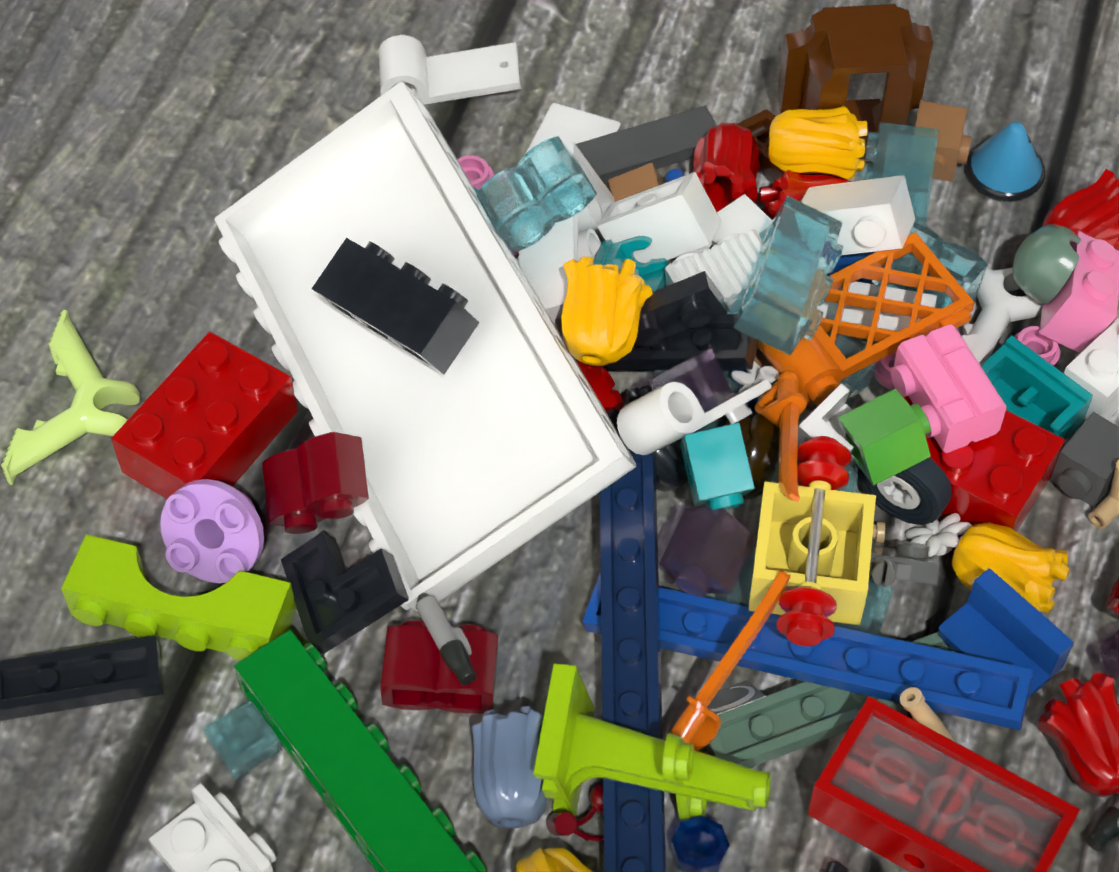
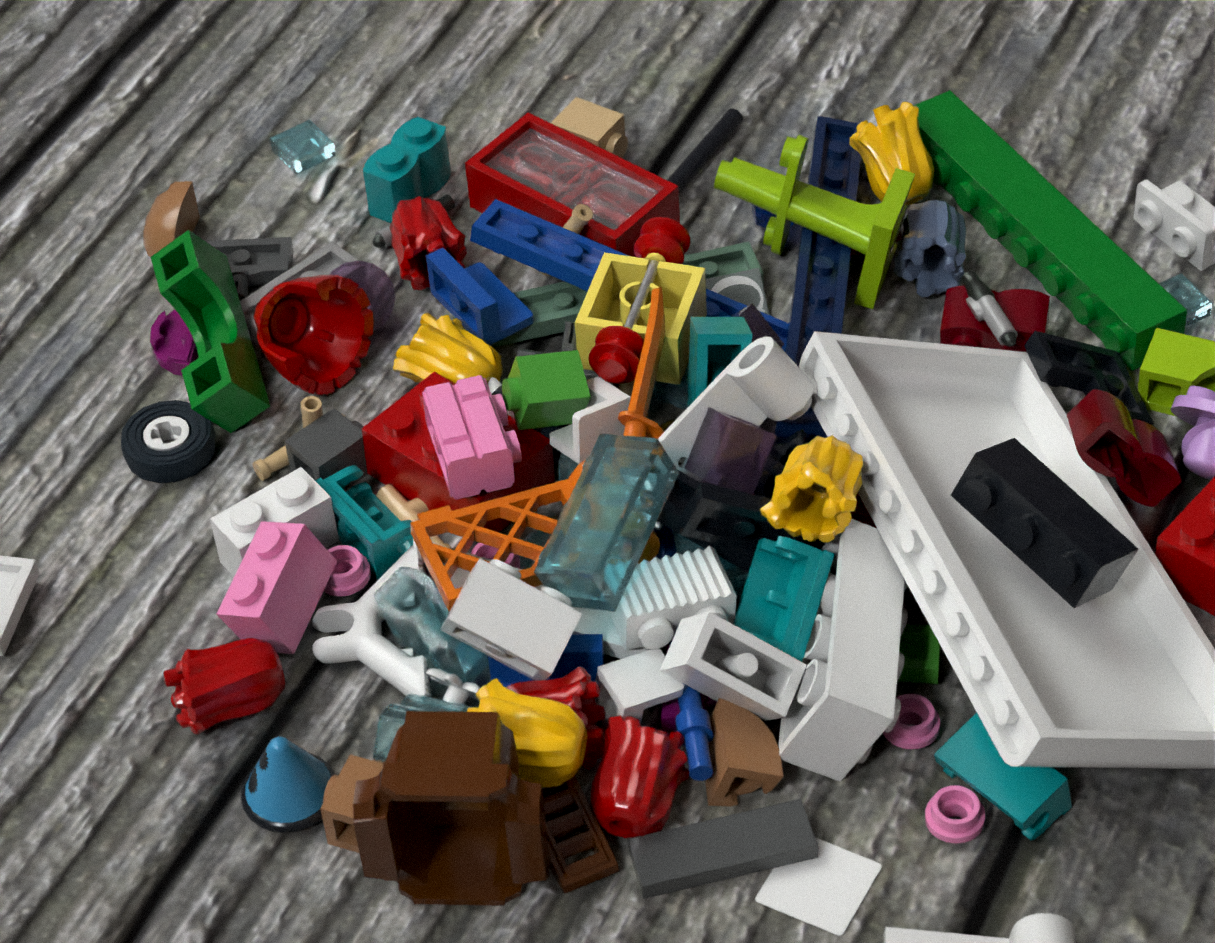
camera: 170 degrees left, 10 degrees down
clear light blue brick [476,136,597,252] -> none
orange sword [665,570,791,751] -> none
sand green hair [1013,224,1081,305] -> none

